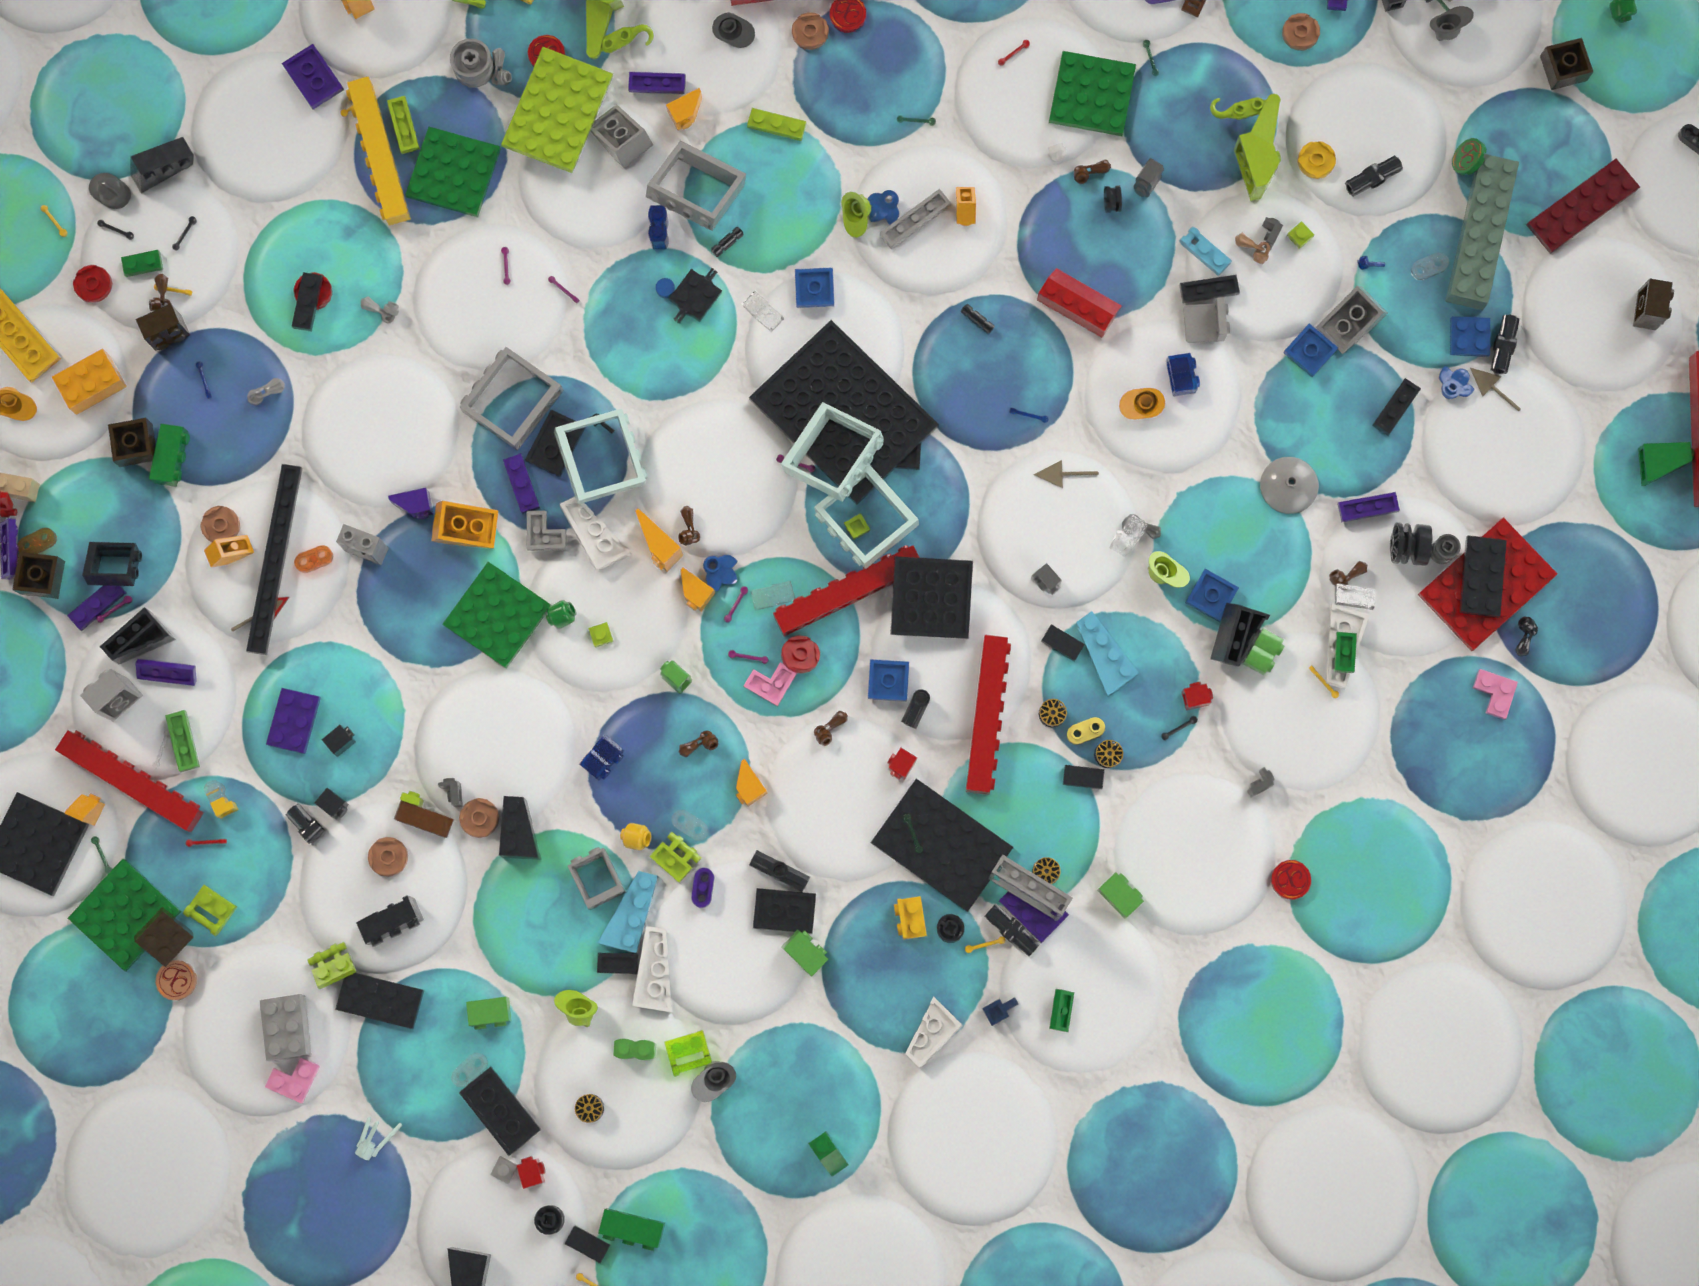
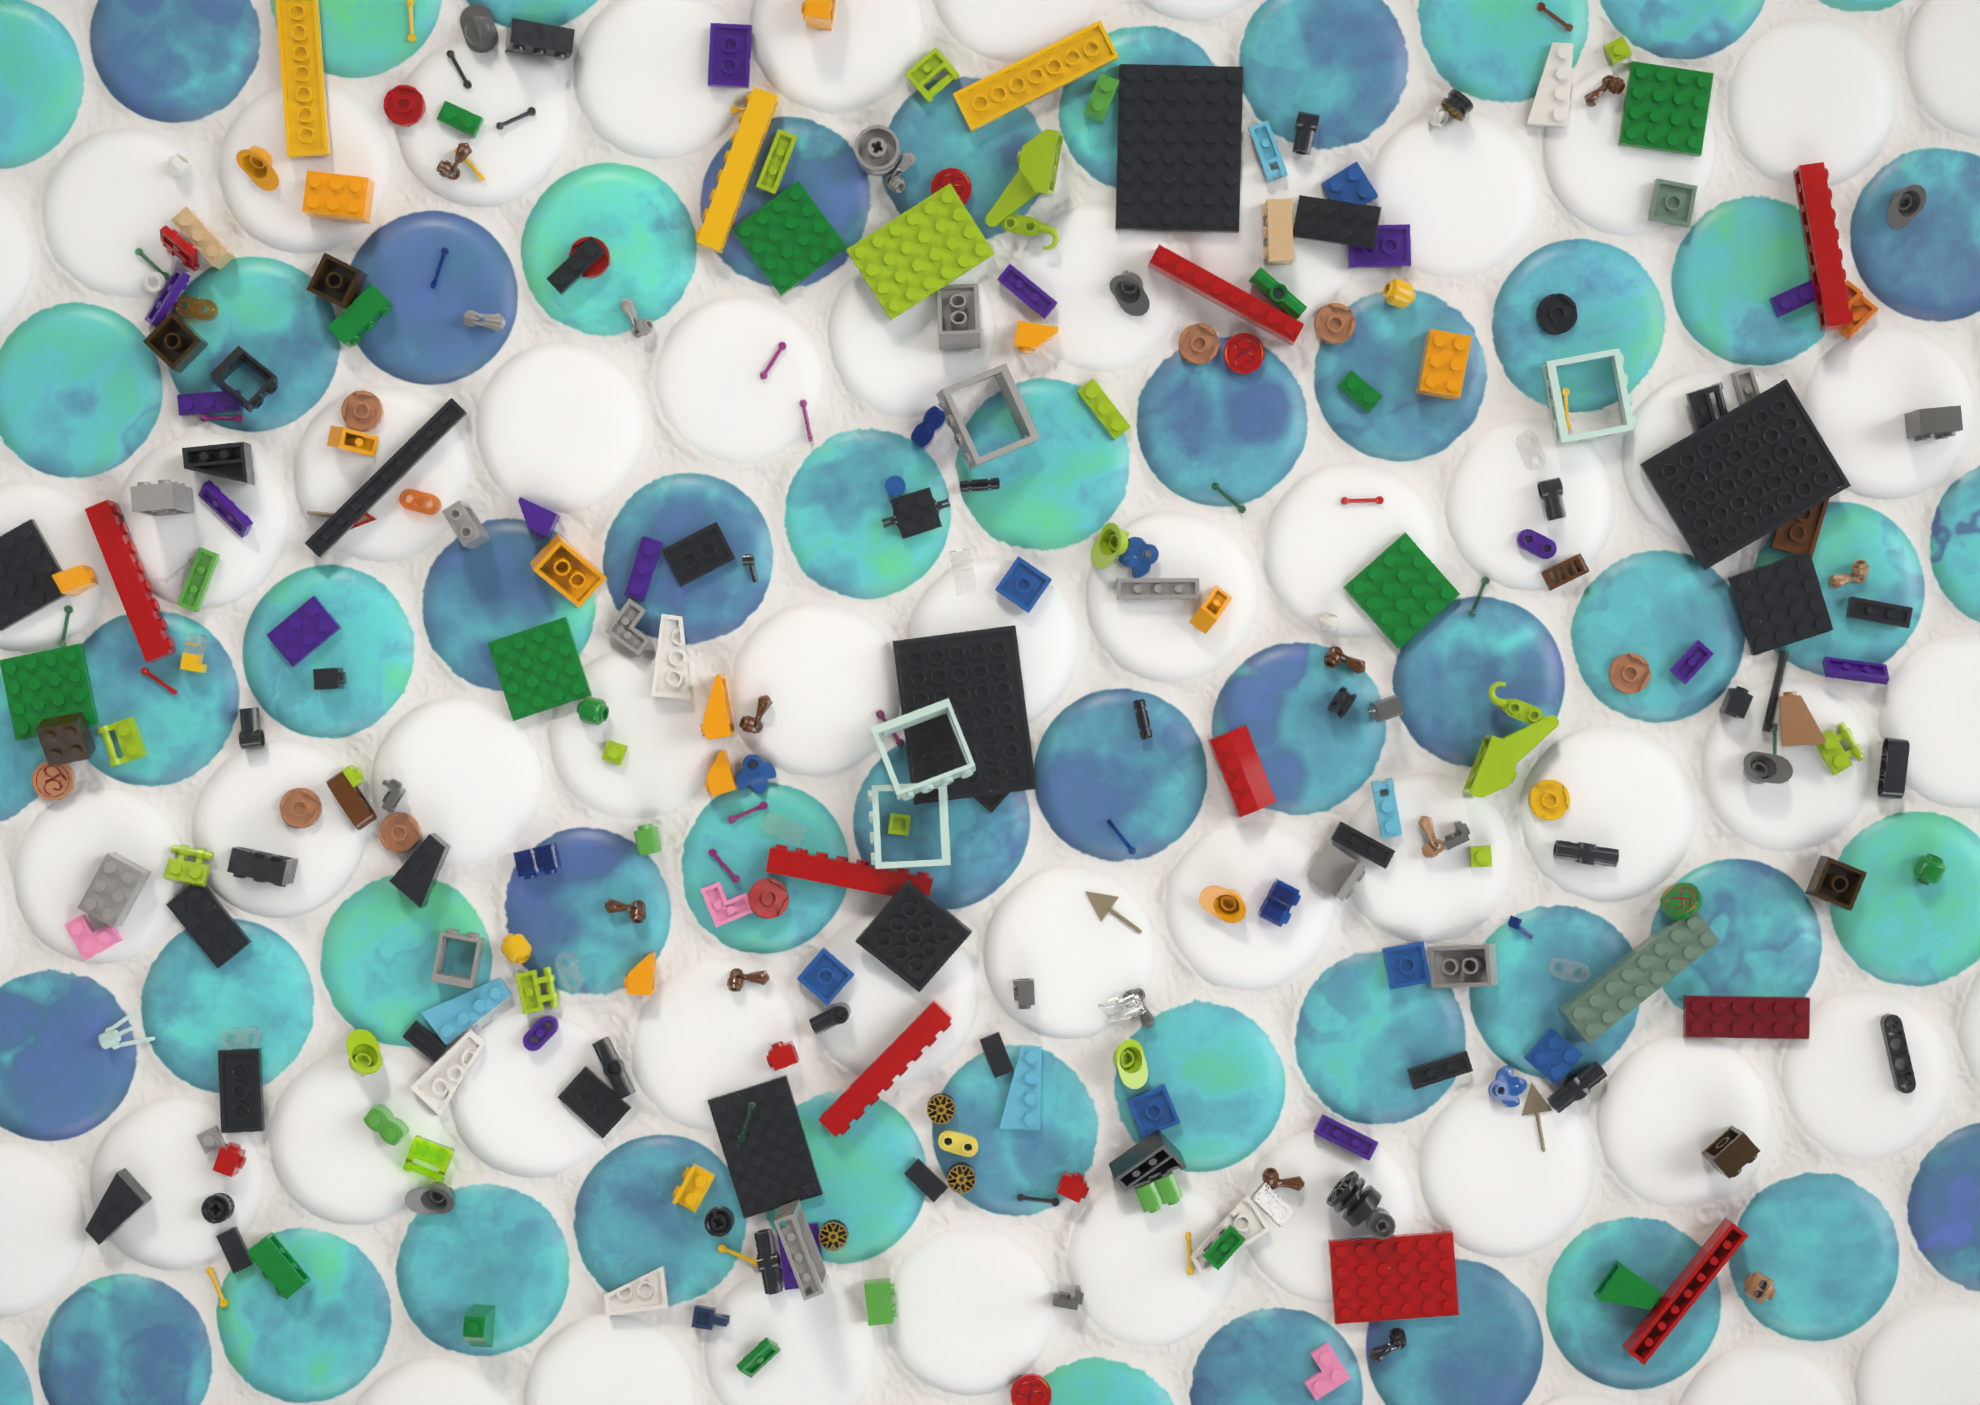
camera: 35 degrees right, 10 degrees up
dark brown brick [135,303,190,351] -> none
black brick [314,788,349,820] -> none
light grey window [460,347,564,451] -> none
bright green brick [466,997,512,1030] -> none
light aqua window [554,409,647,504] -> none
wheel [575,1094,604,1123] -> none
bright green brick [781,930,828,977] -> none
light grey dish [1260,457,1319,514] -> none
black plate [1459,535,1507,618] -> none

